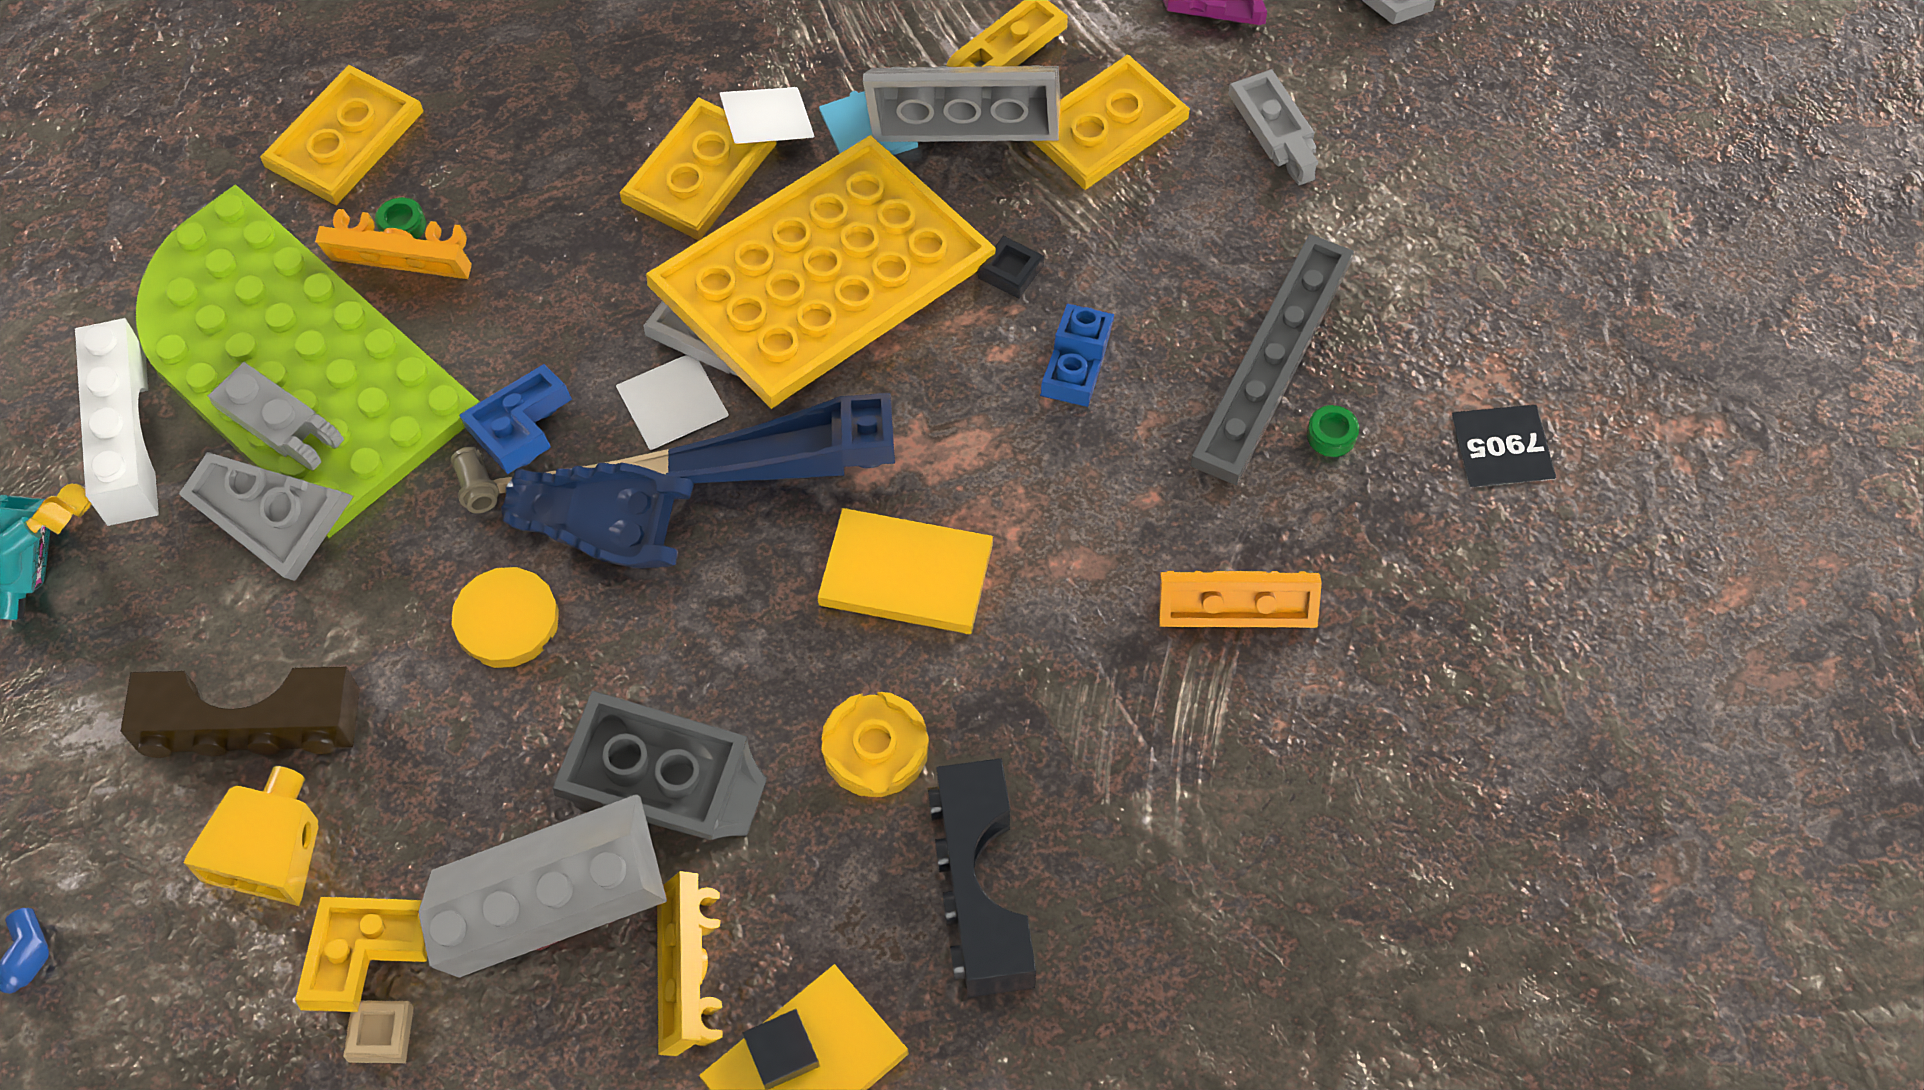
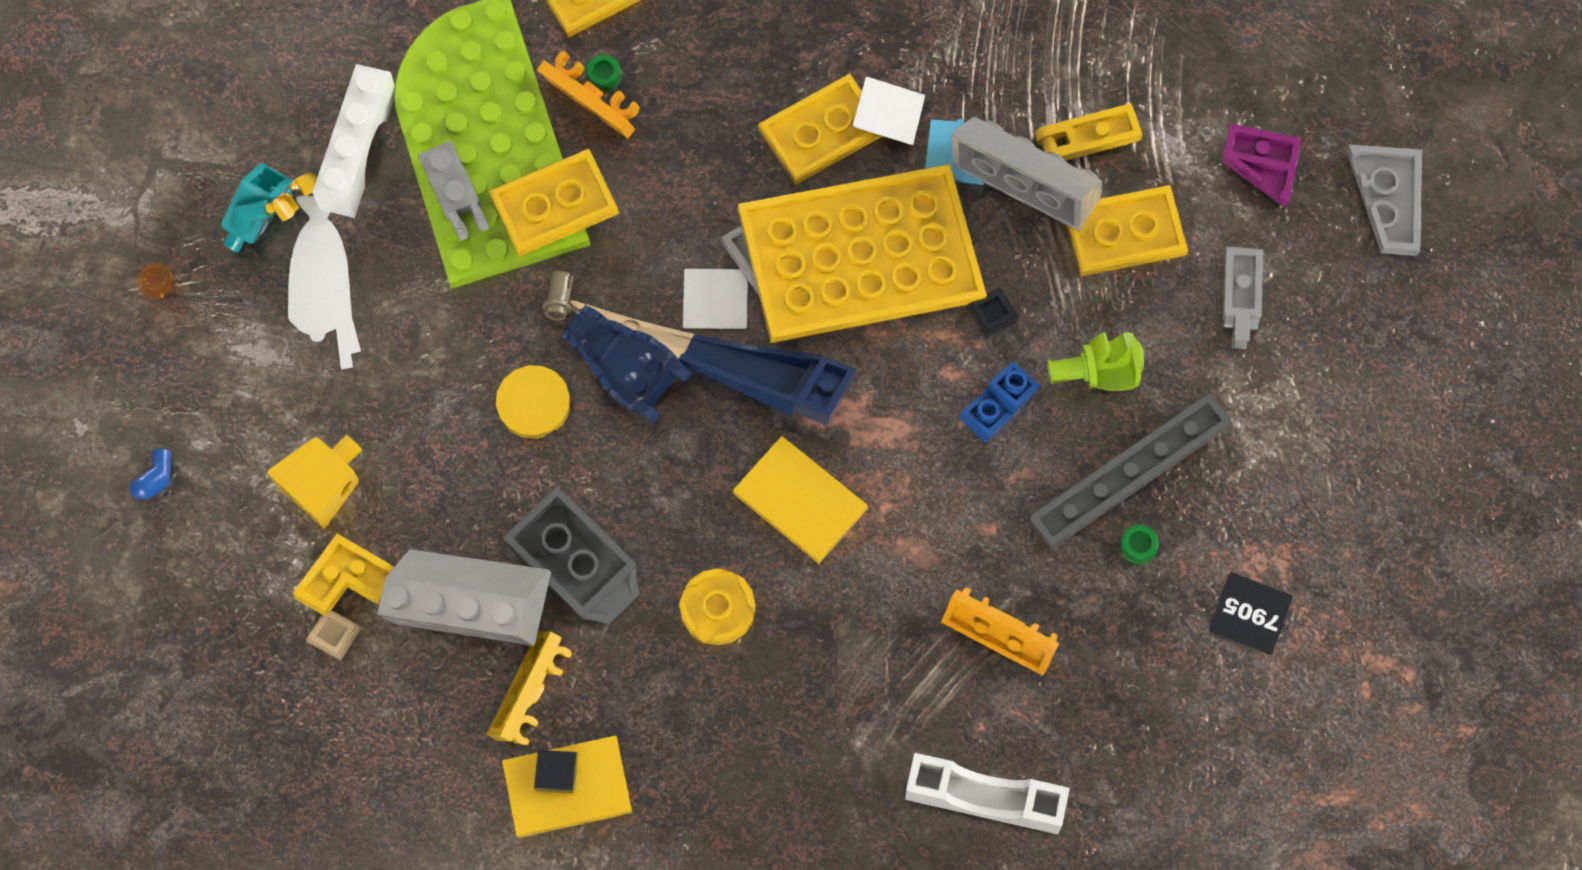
camera: 30 degrees right, 10 degrees up
dark brown arch [120,666,360,758] -> none
light grey wing [179,452,353,581] -> none
blue plate [459,364,572,474] -> none
black arch [927,758,1036,998] -> none
none -> white sticker [288,196,361,370]
none -> yellow tile [489,149,619,257]
none -> white arch [905,753,1070,834]
none -> lime piece [1047,332,1144,391]

